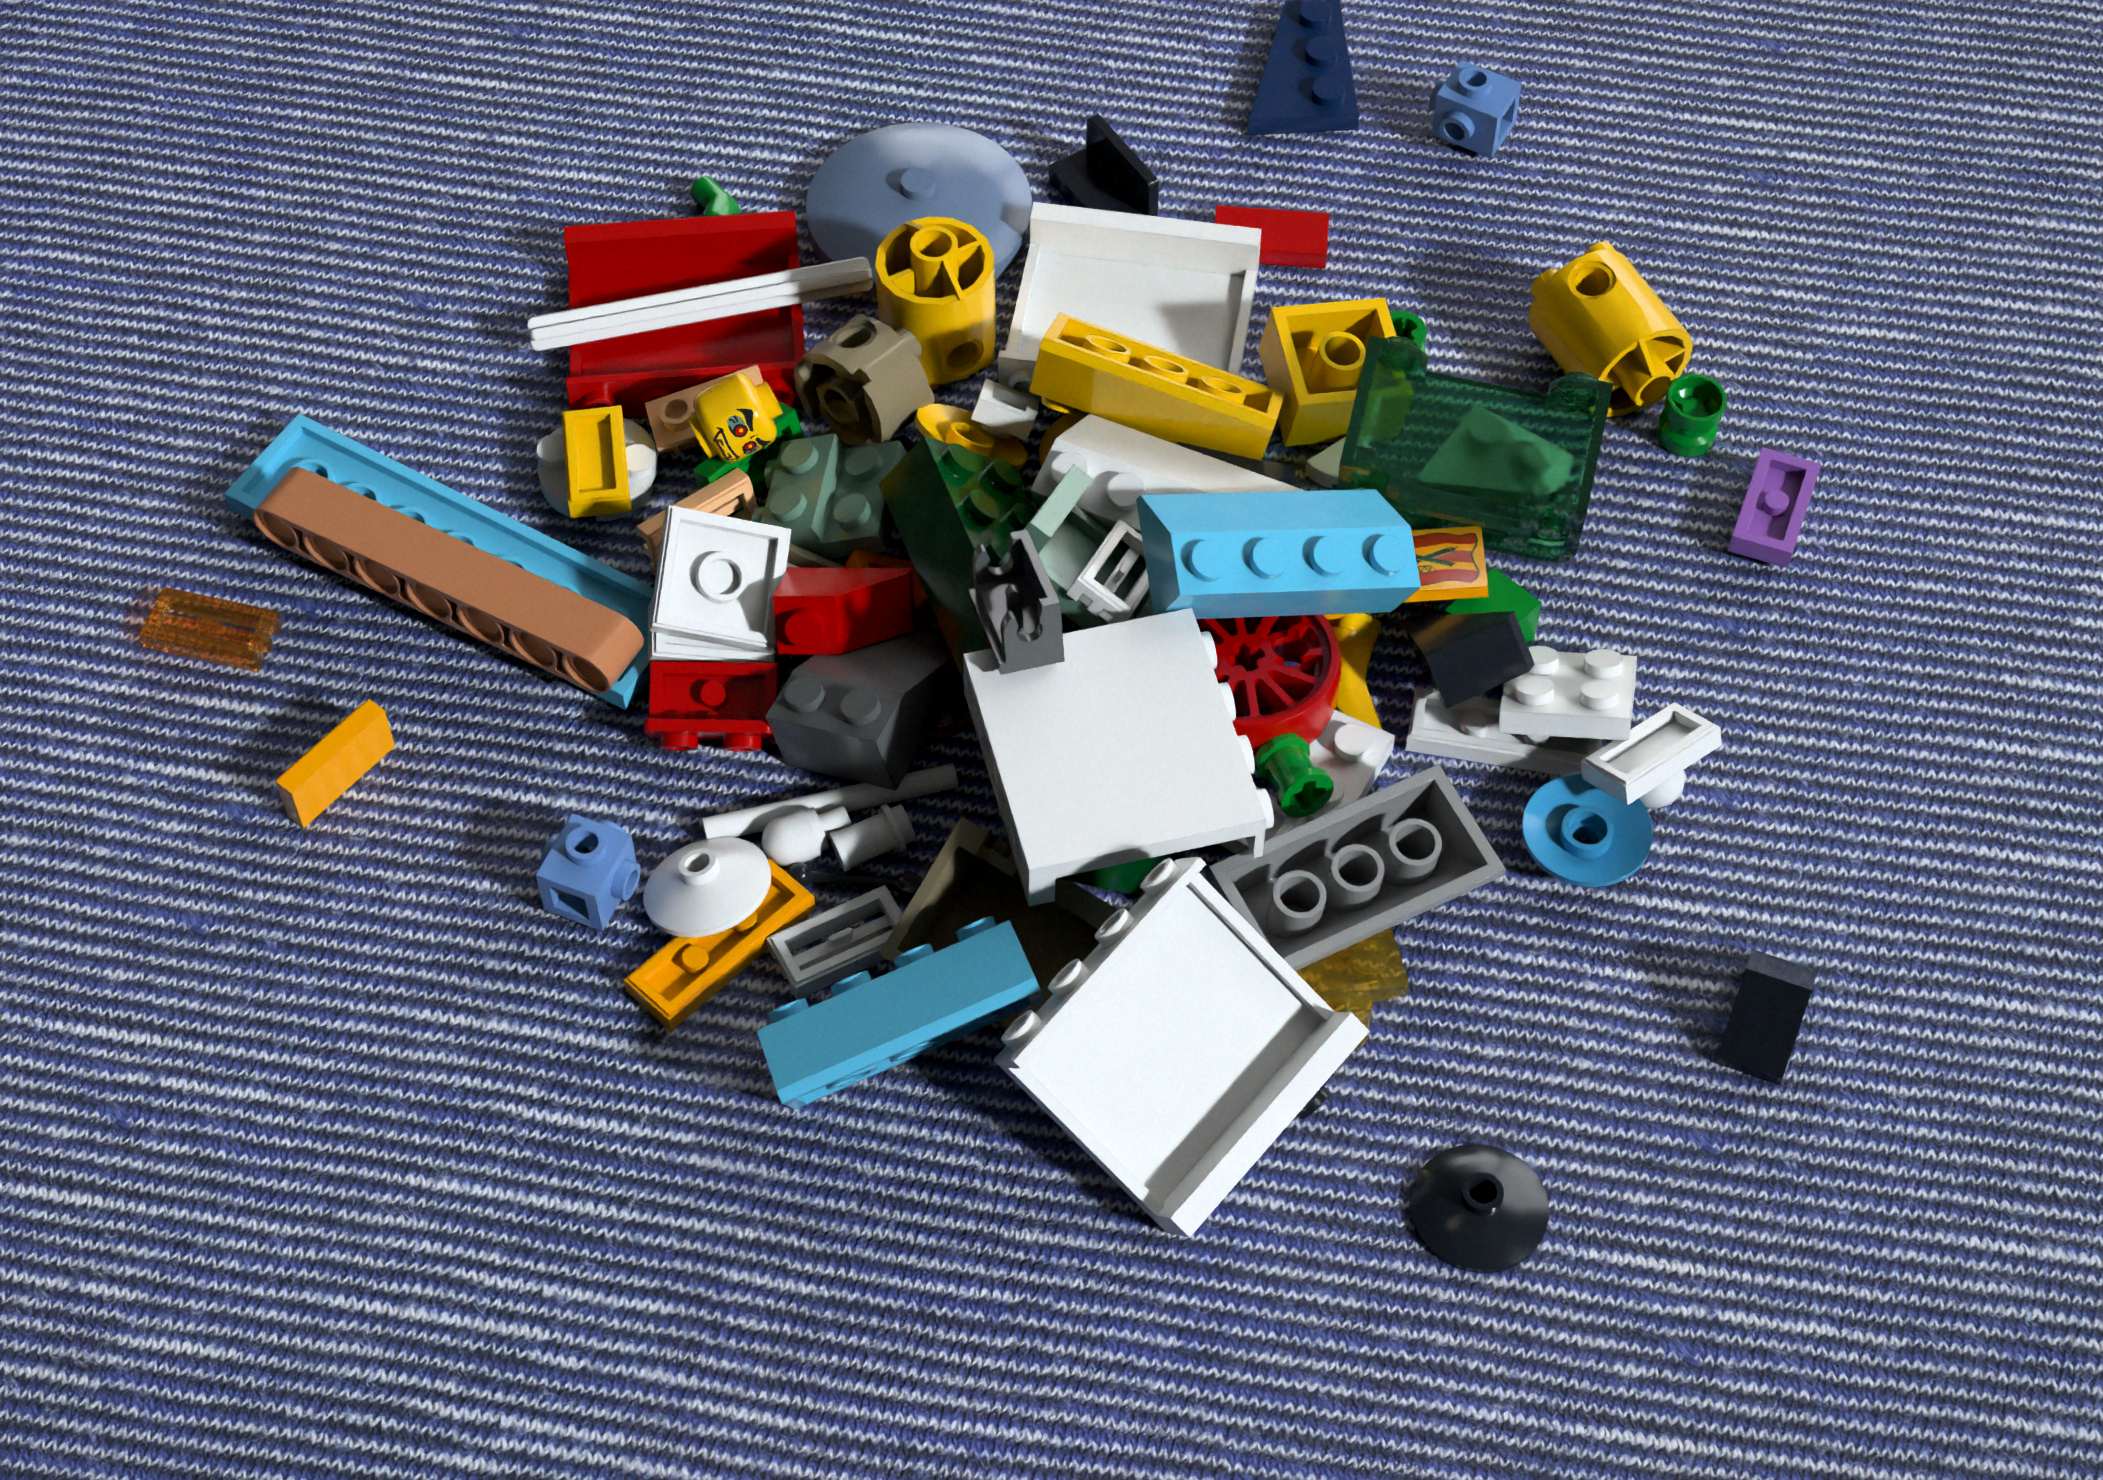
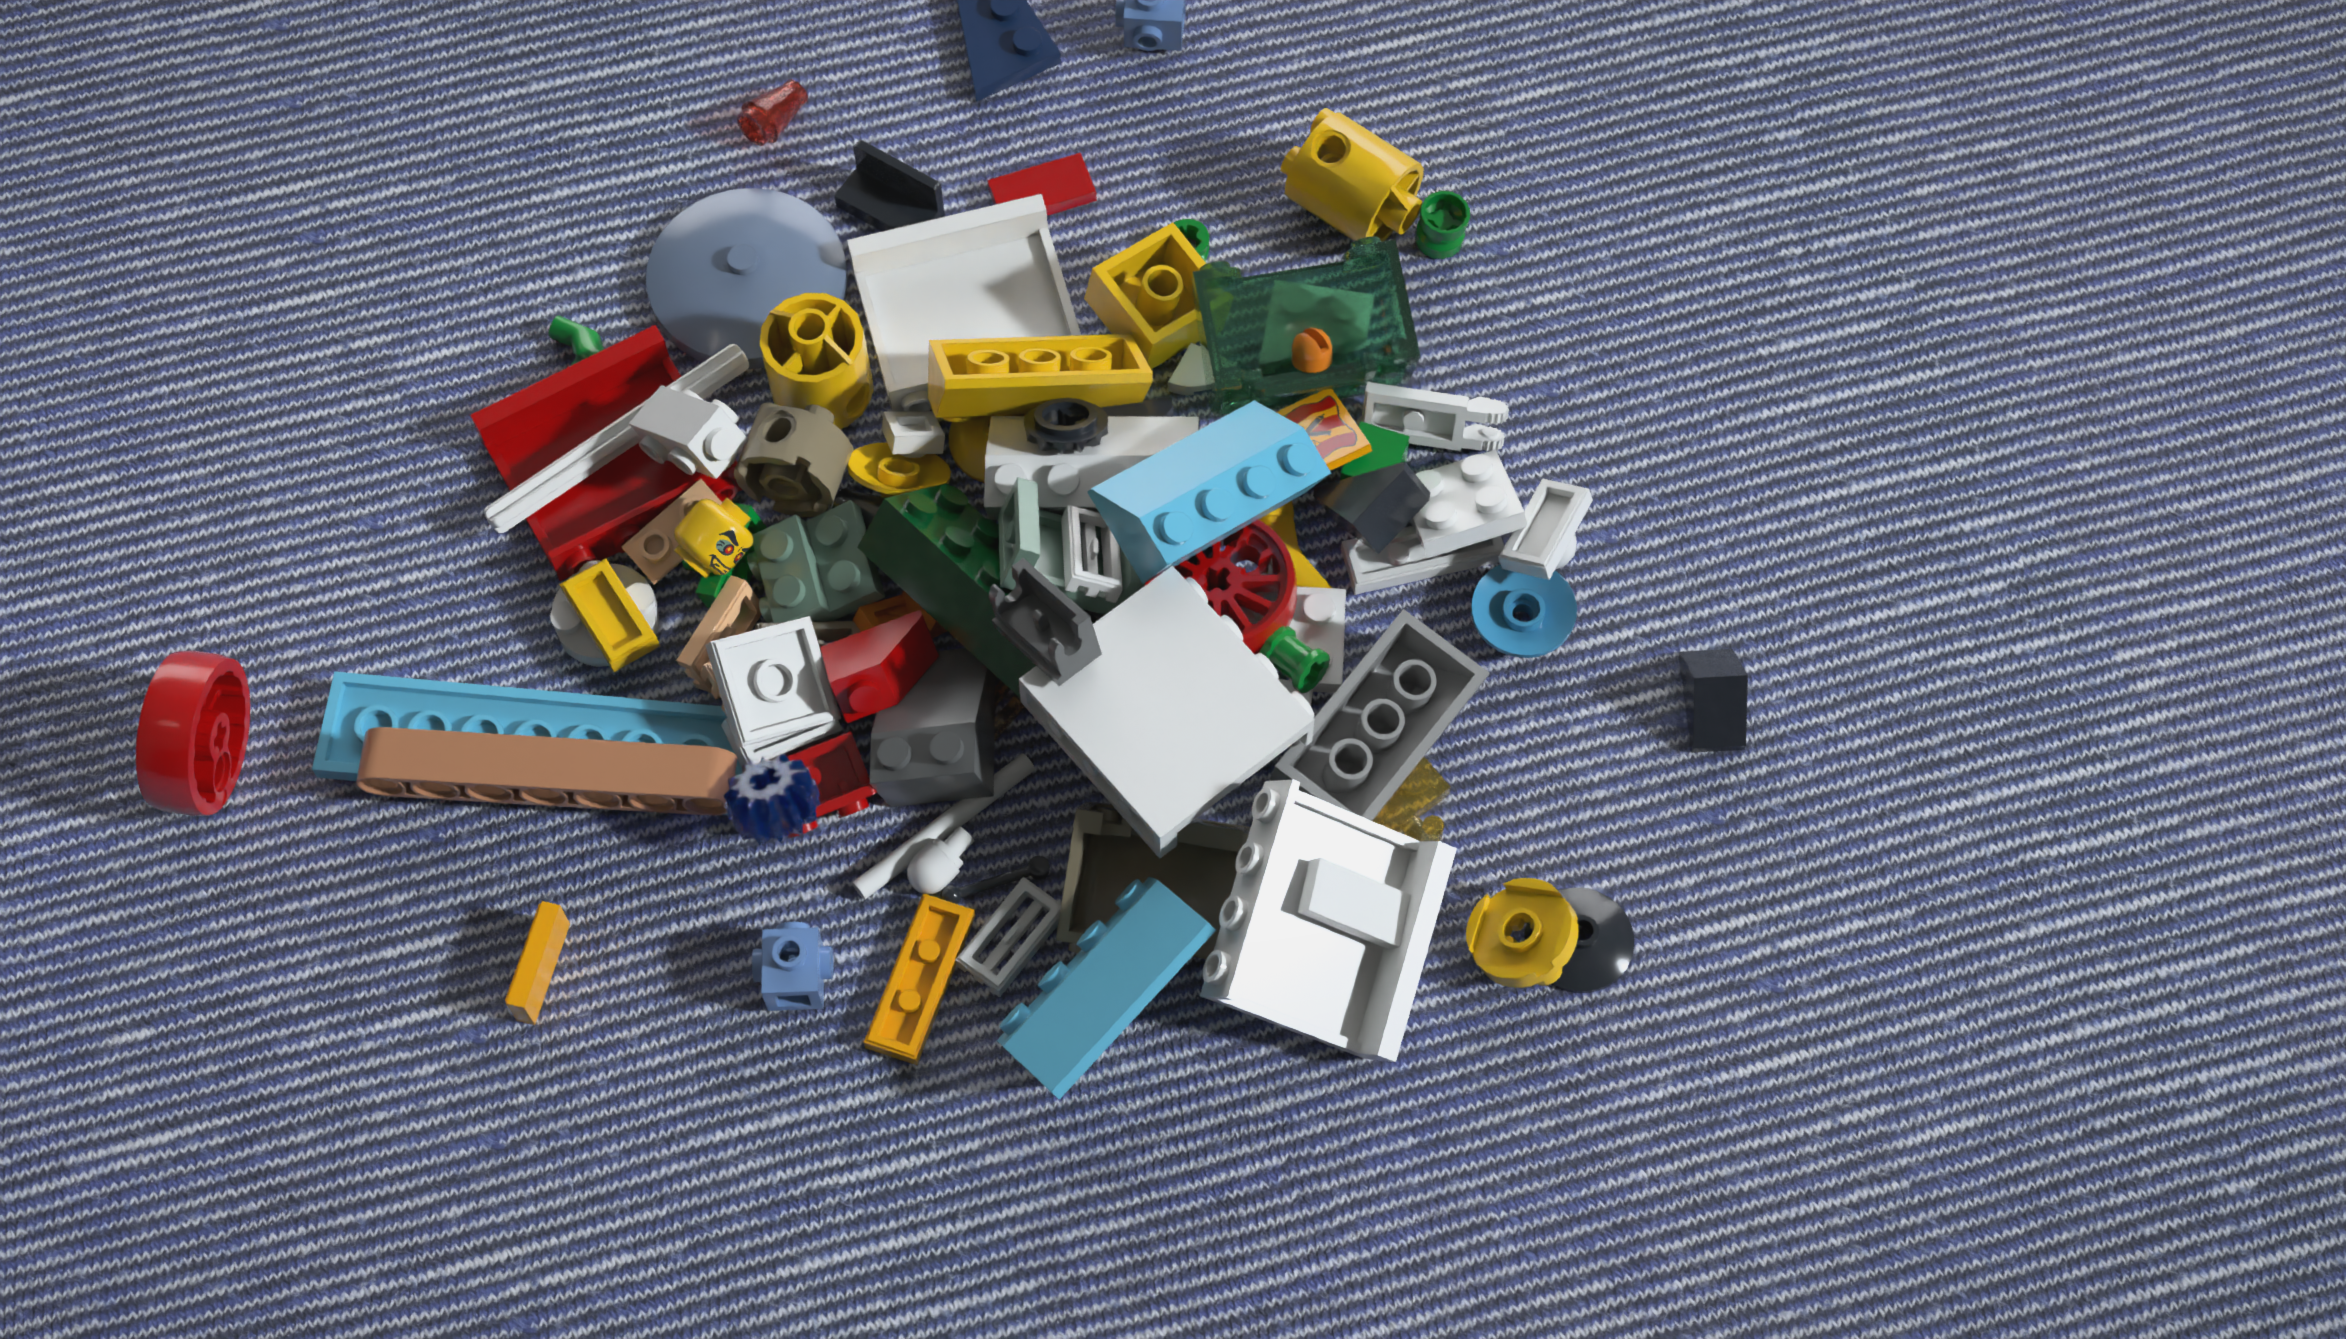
camera: 25 degrees left, 10 degrees up
clear orange tile [139,587,283,673] -> none
white dish [643,837,772,938] -> none
white pin [829,804,916,872] -> none
medium lavender plate [1728,447,1821,568] -> none
none -> red piece [136,651,250,816]
none -> white brick [629,385,749,479]
none -> clear blue gear [724,754,820,846]
none -> clear red cone [737,79,808,146]
none -> black gear [1024,398,1108,454]
none -> orange hinge [1291,327,1333,373]
none -> white tile [1298,857,1411,949]
none -> white hinge [1361,382,1509,452]
none -> yellow plate [1466,878,1579,988]

